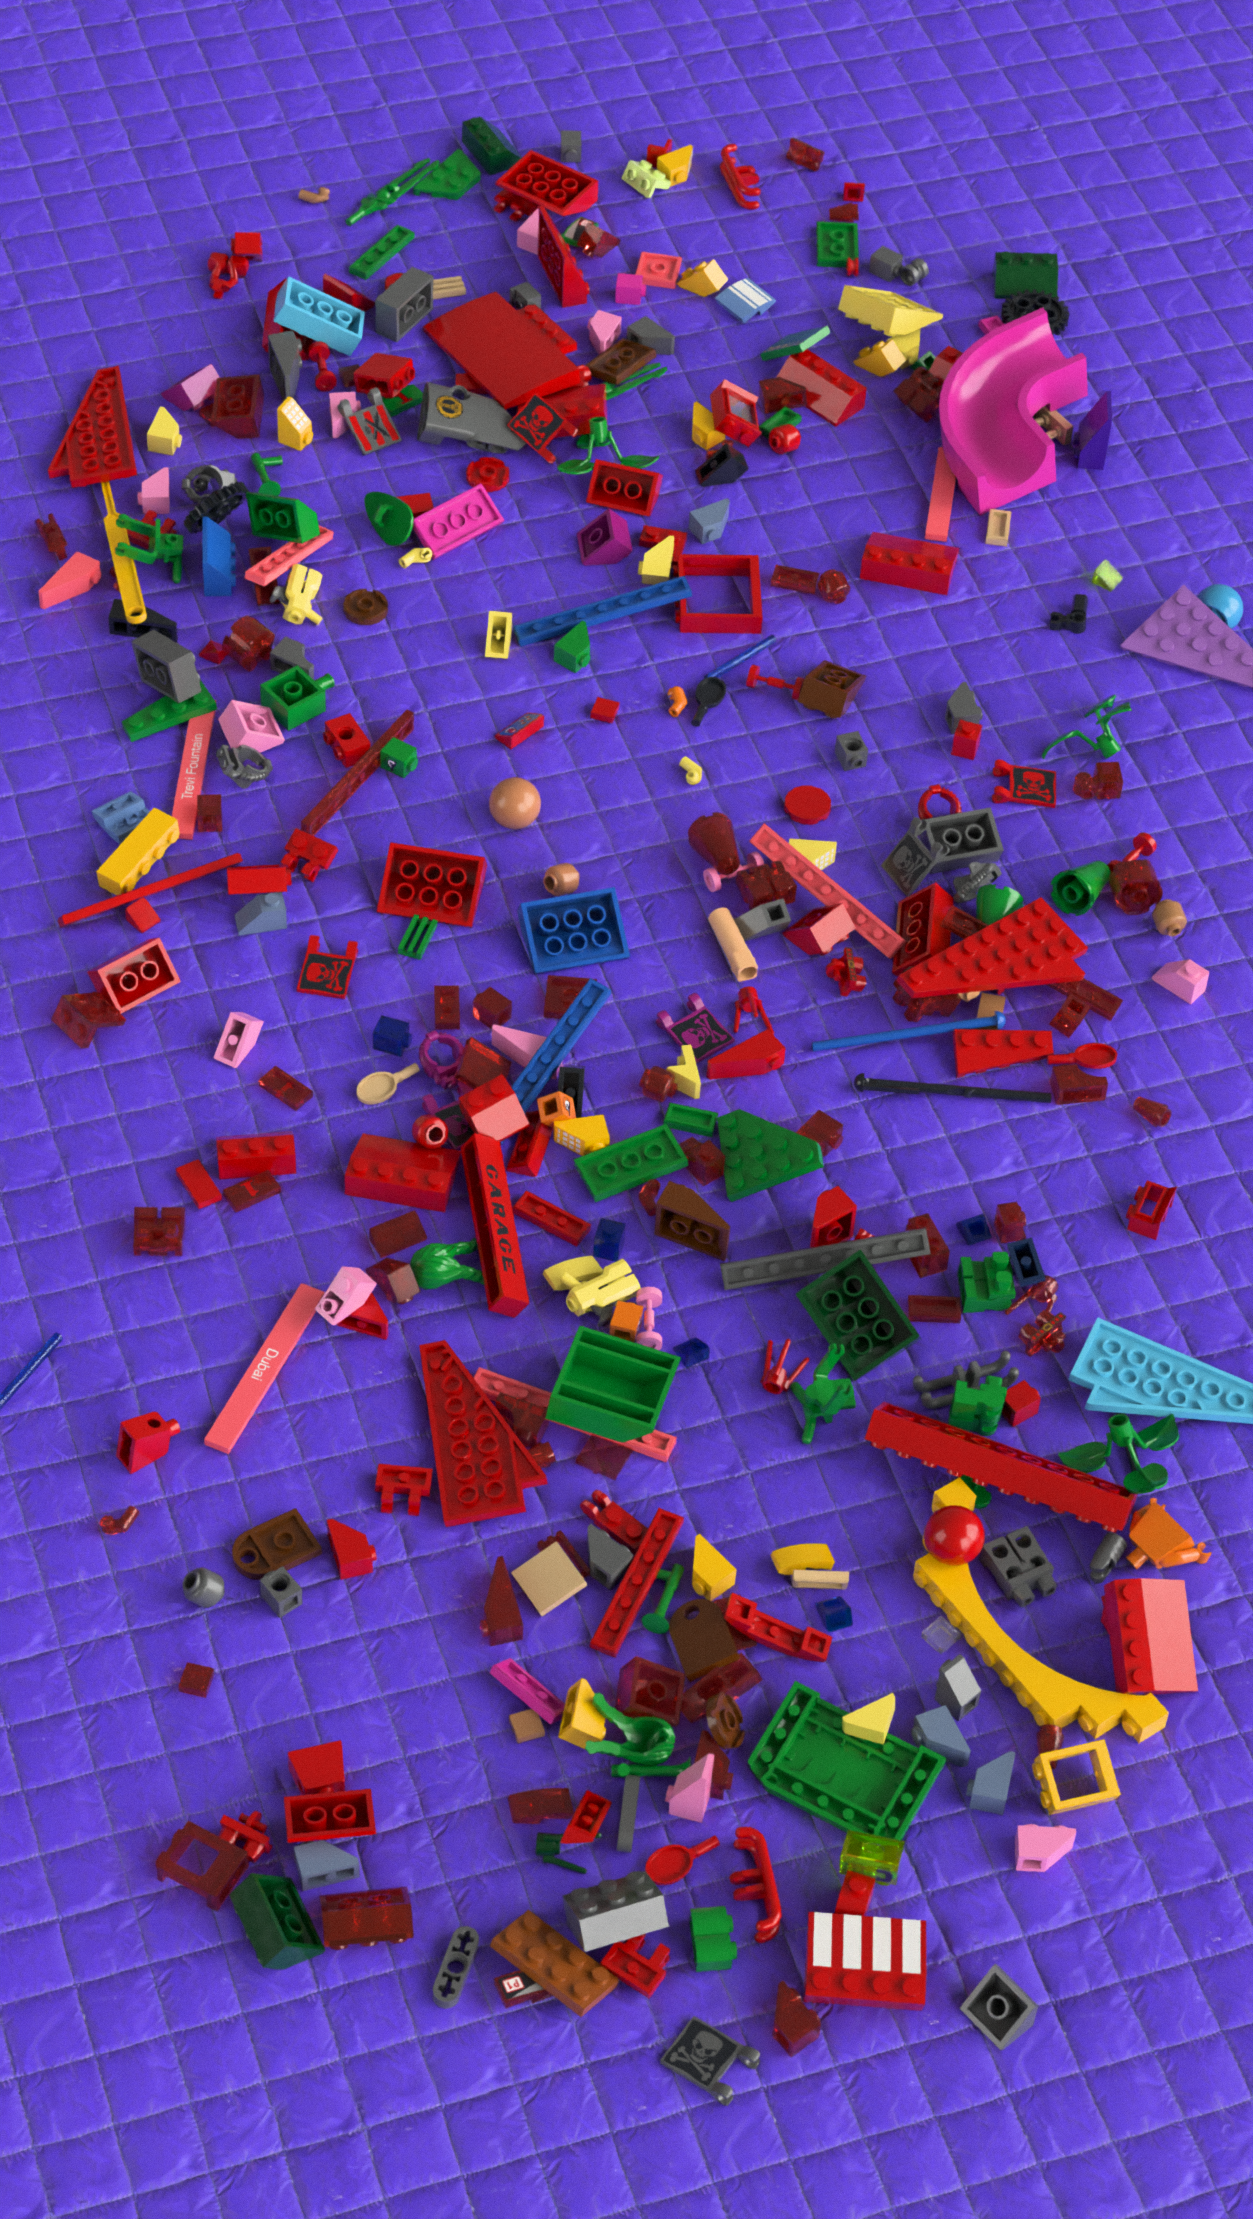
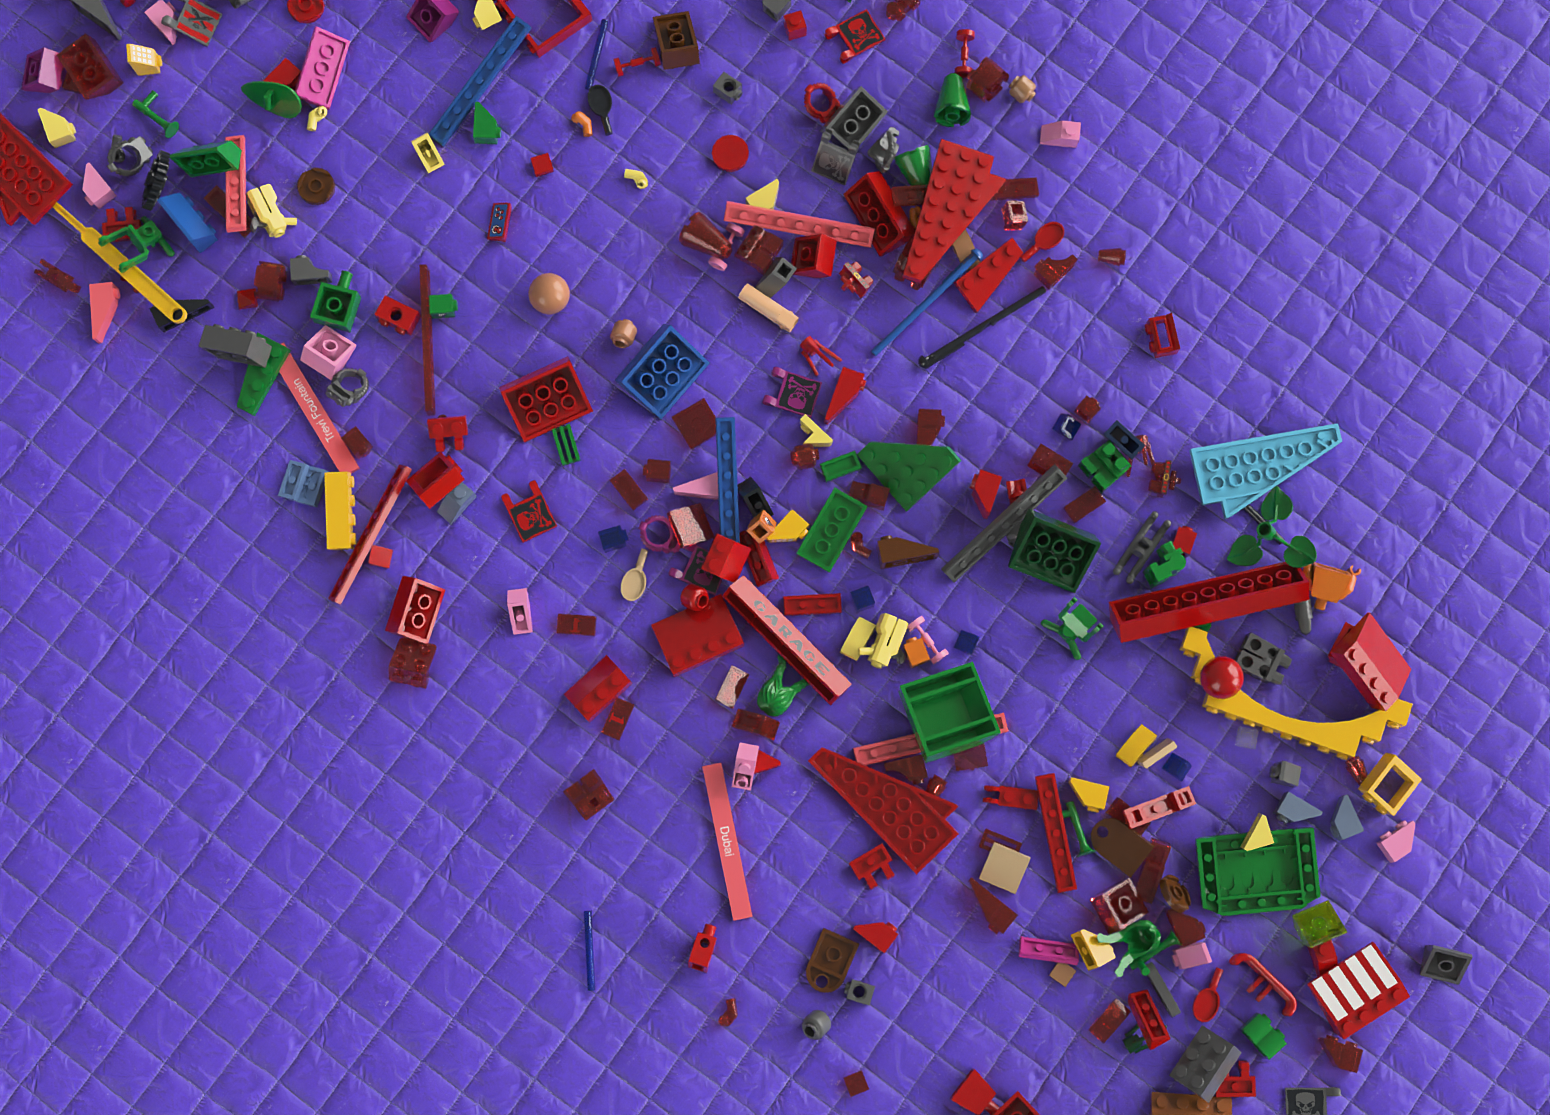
camera: 30 degrees left, 30 degrees up
red tile [175,1159,222,1209] -> none
dark grey slope [587,1524,633,1590] -> none
red plant [760,1339,809,1394] -> none

